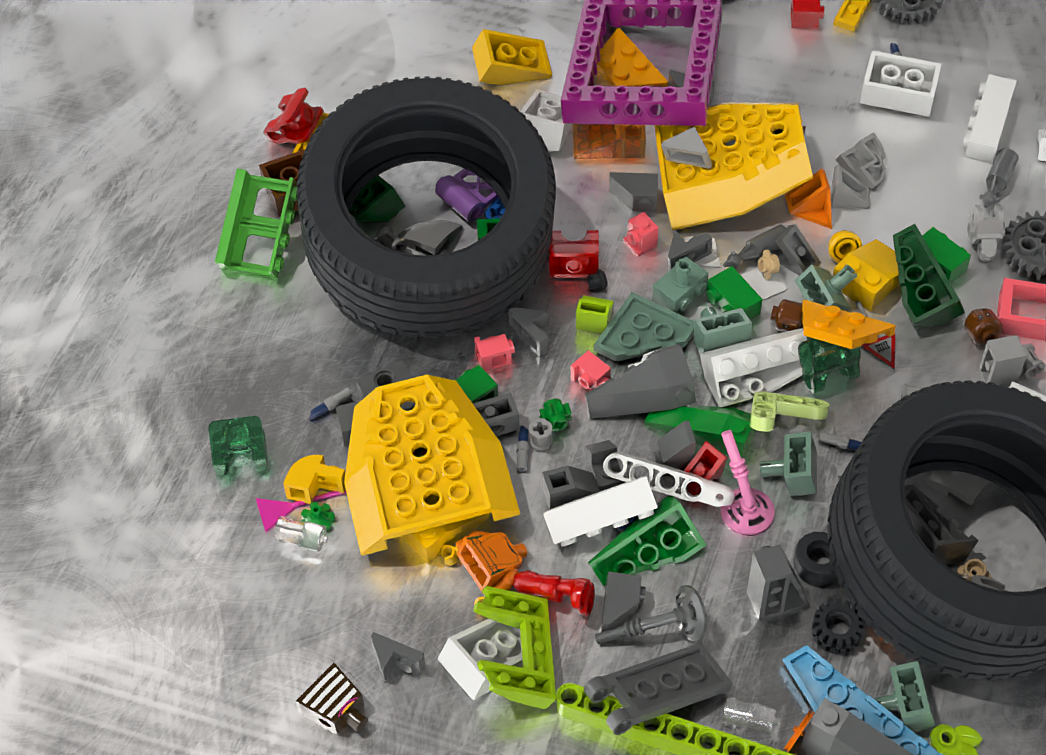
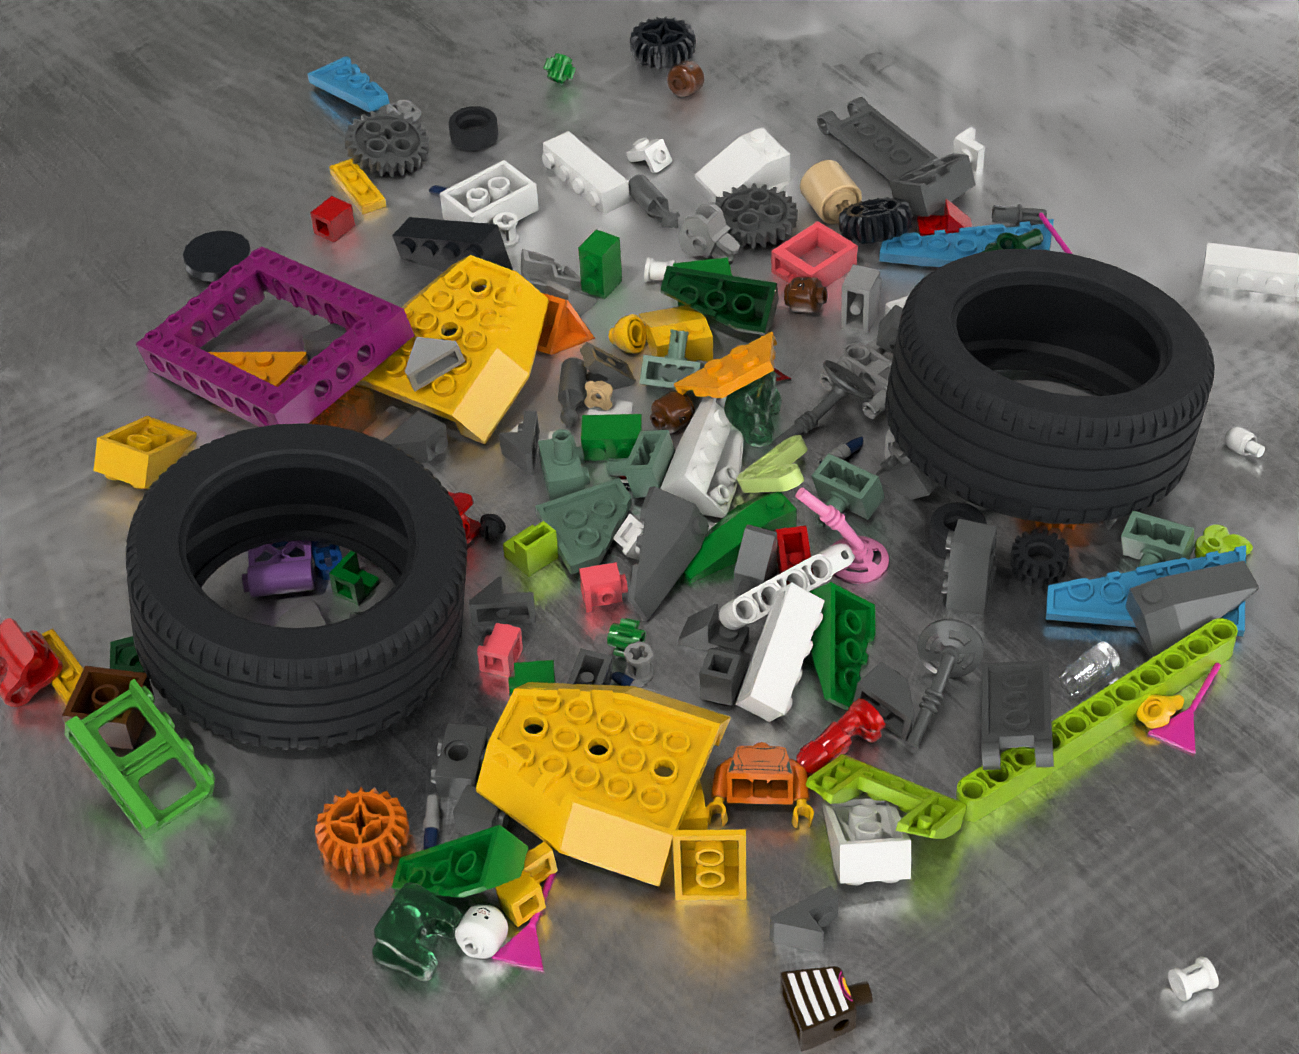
camera: 55 degrees left, 10 degrees down
clear piece [274,516,328,552] -> none
green plant [301,502,335,535] -> none
coral brick [623,212,658,257] -> none
orange wheel [782,709,816,752] -> none
none -> orange gear [315,787,410,875]
none -> green wedge [391,824,528,898]
none -> black wedge [392,217,513,286]
none -> black tyre [448,106,498,151]
none -> white head [455,905,508,959]
none -> white bush [493,212,519,249]
none -> green brick [578,229,622,300]
none -> white bush [644,257,676,282]
none -> yellow slope [672,830,746,900]
none -> dark grey dish [772,360,874,447]

